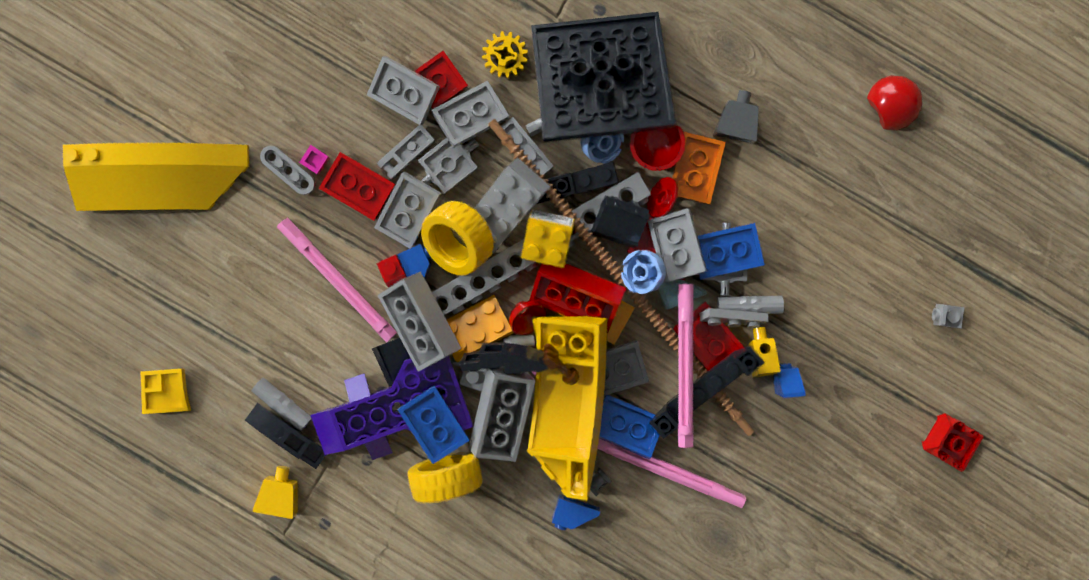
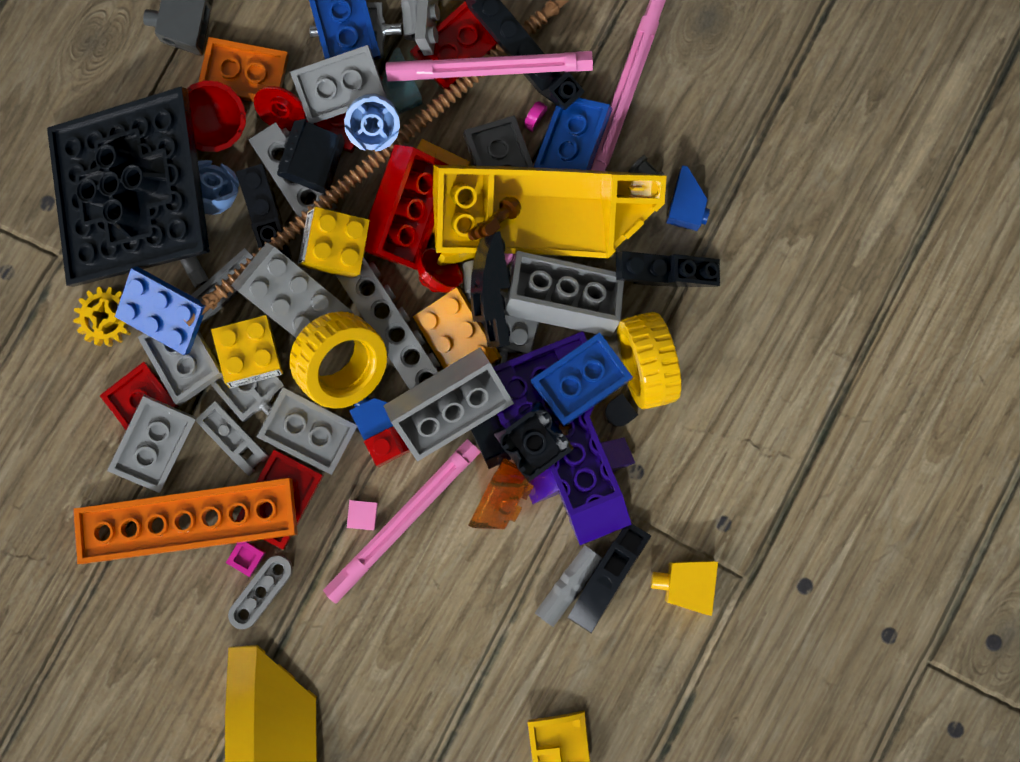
camera: 90 degrees left, 5 degrees down
none -> orange plate [74,478,298,564]
none -> plate [115,266,206,356]
none -> yellow brick [211,315,283,388]
none -> bright pink tile [347,500,378,530]
none -> clear orange slope [468,458,534,529]
none -> black slope [494,401,574,482]
none -> dark pink tile [524,101,547,133]
none -> black tile [605,393,638,427]
none -> black slope [616,251,720,287]

